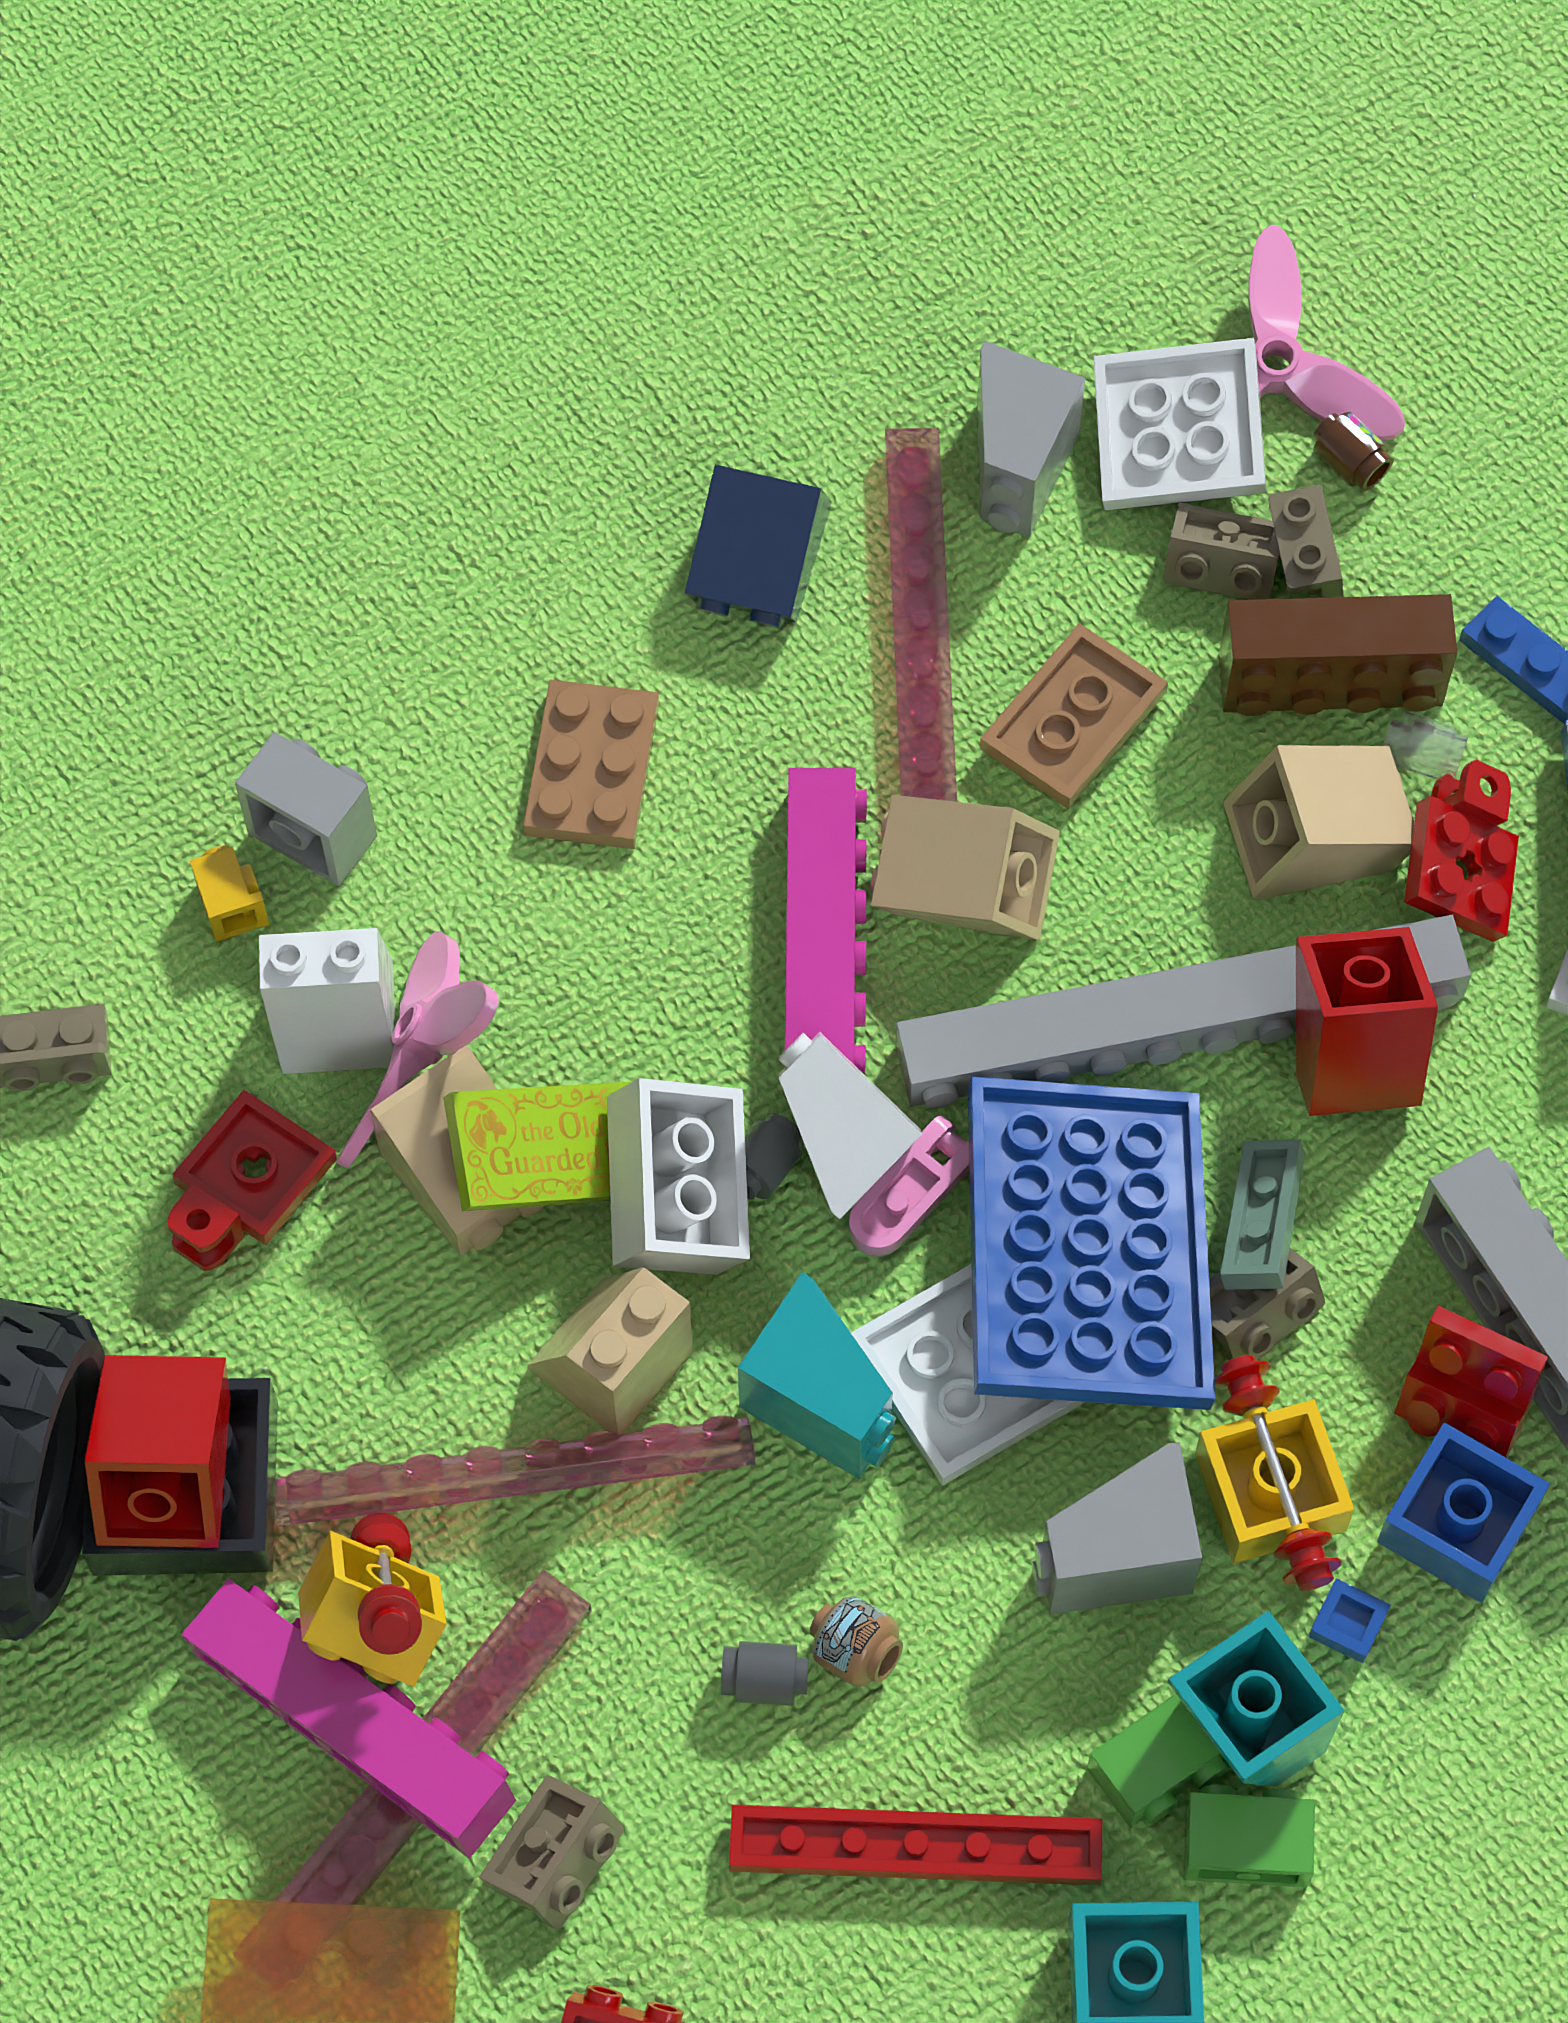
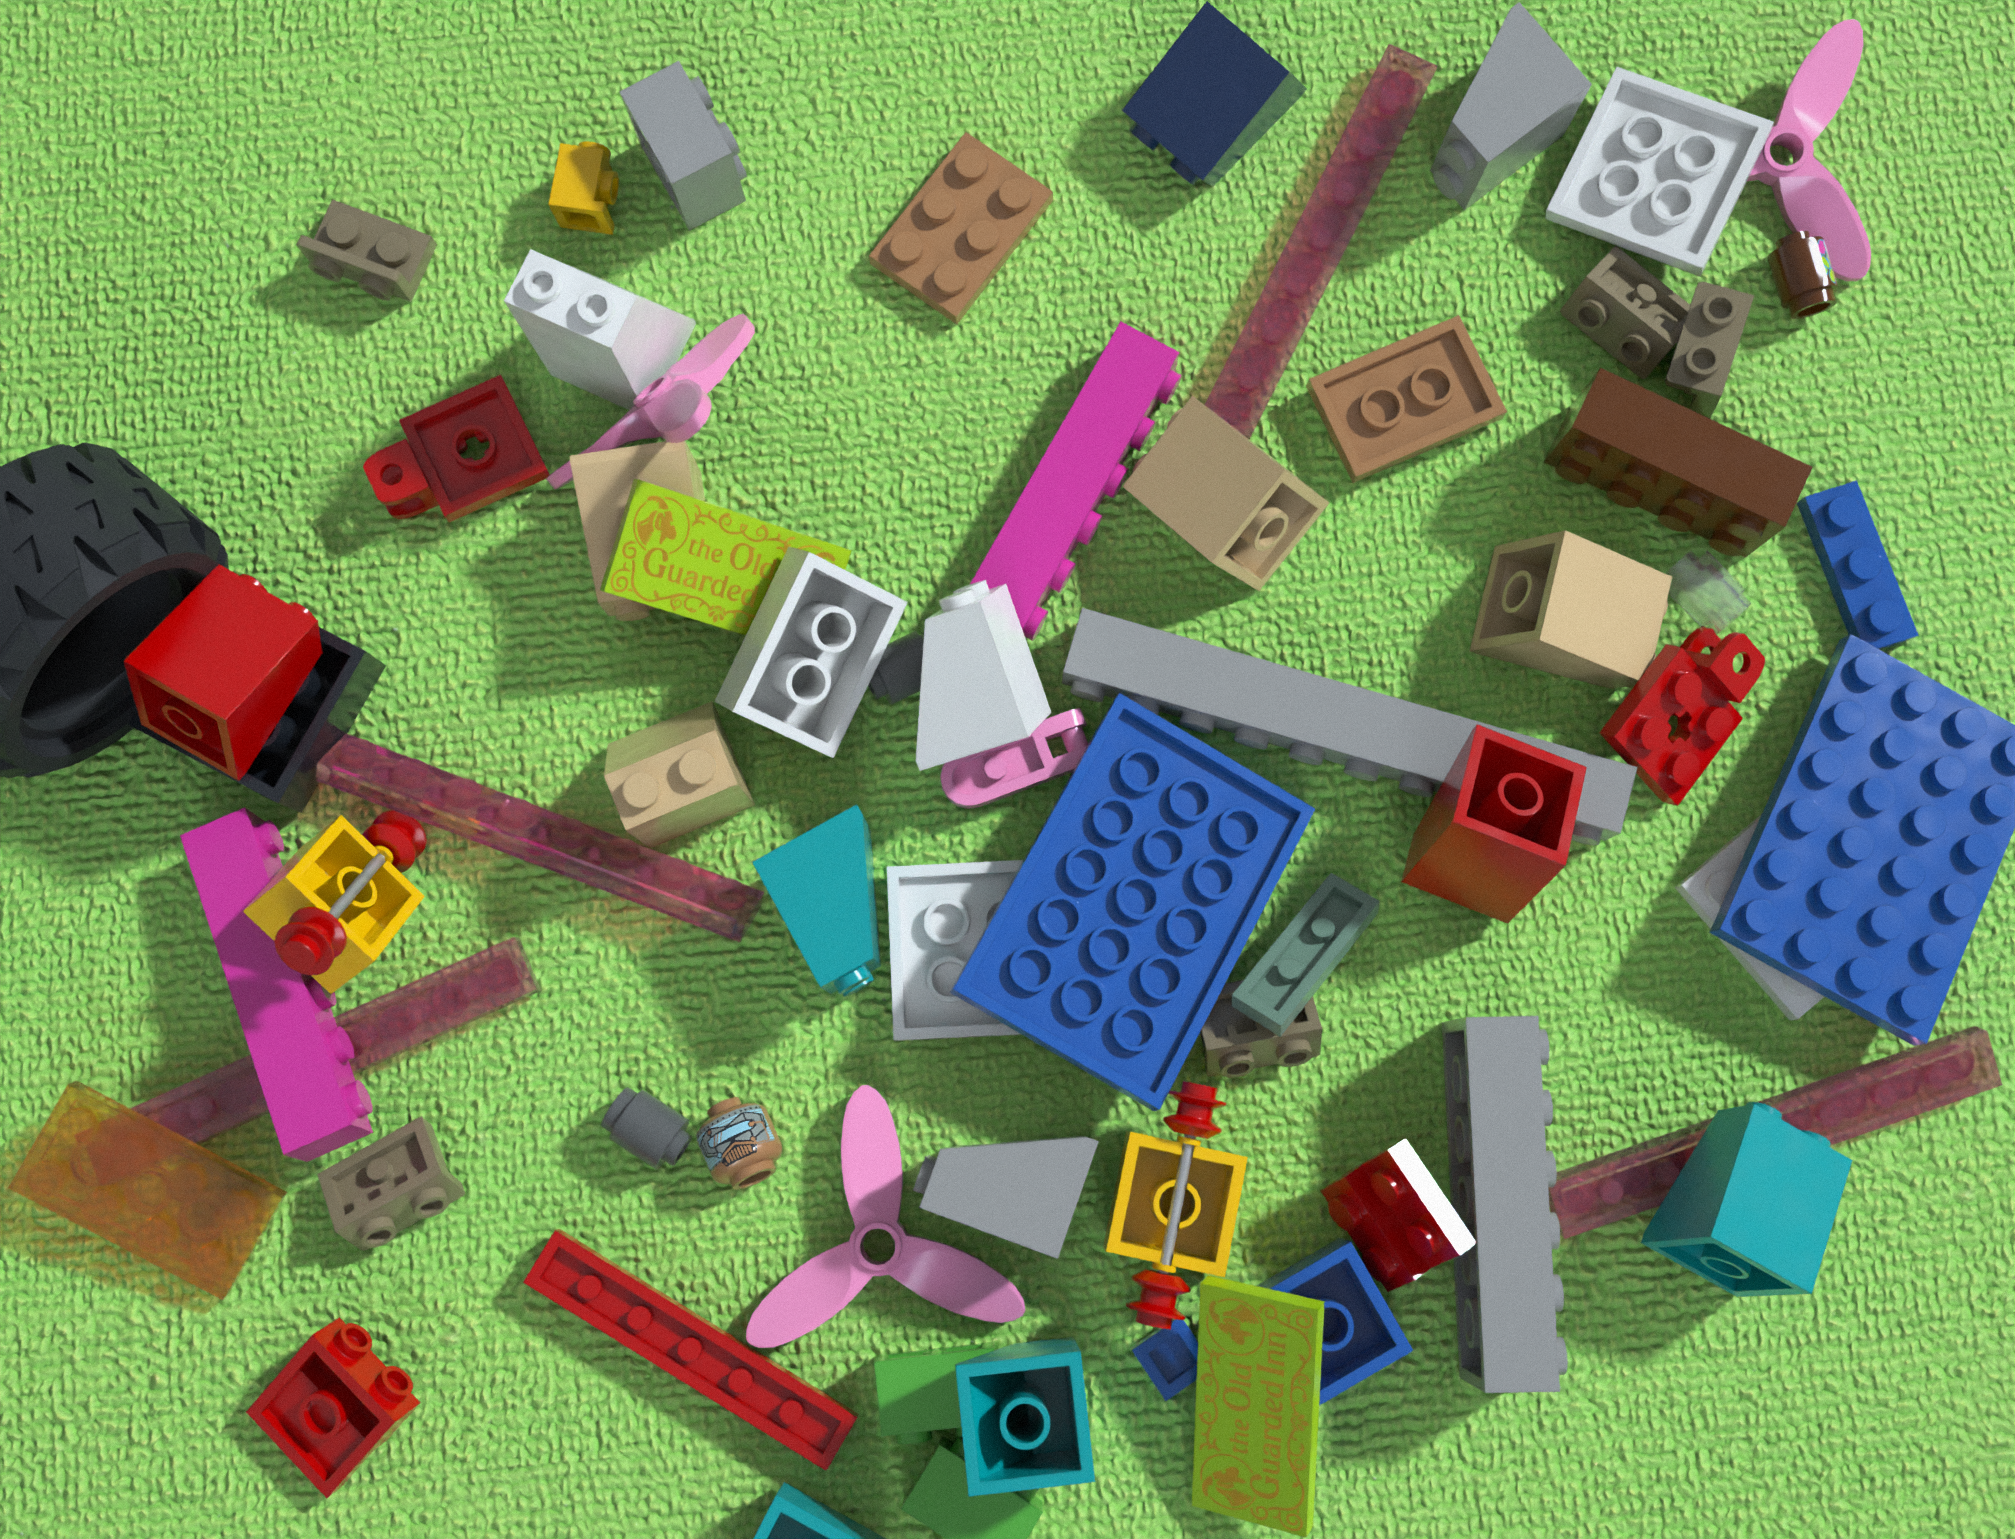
camera: 30 degrees right, 15 degrees up
none -> bright pink piece [746,1085,1025,1348]
none -> lime tile [1192,1275,1325,1537]

